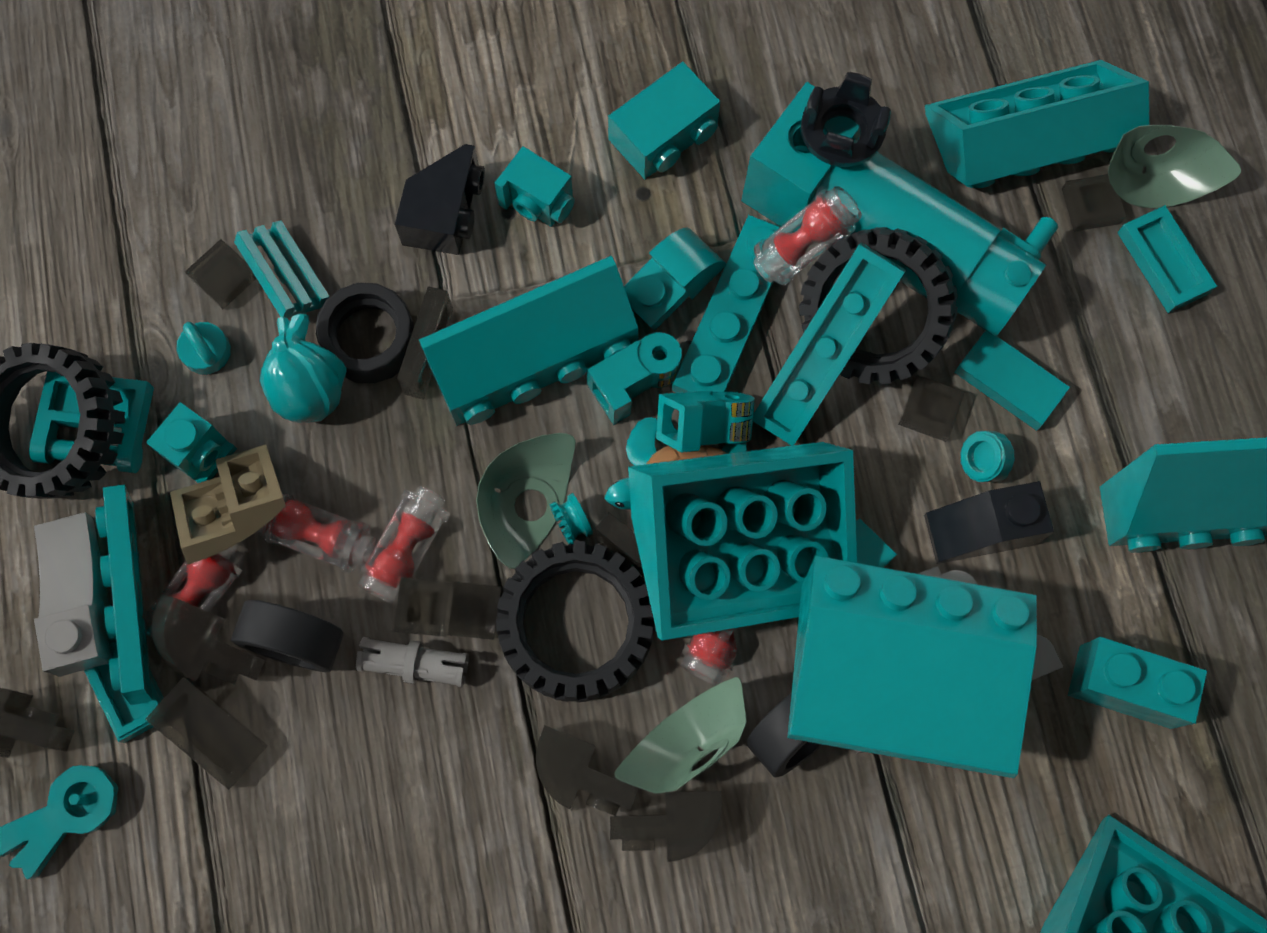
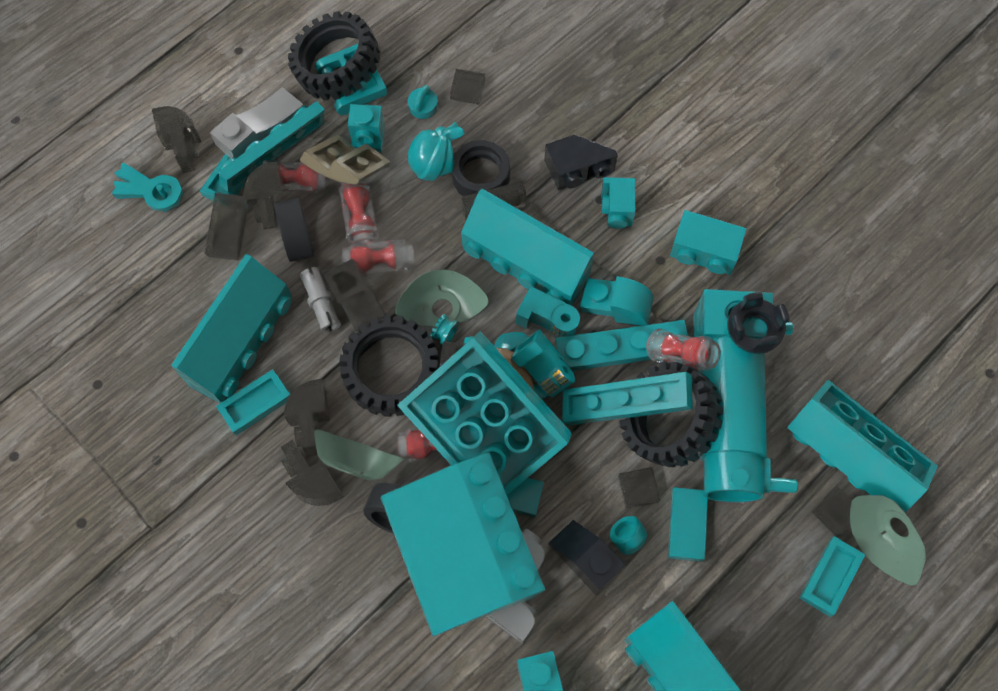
camera: 60 degrees right, 5 degrees down
teal tile [234,220,330,318] -> none
none -> teal slope [171,254,292,403]
none -> teal tile [216,369,293,436]

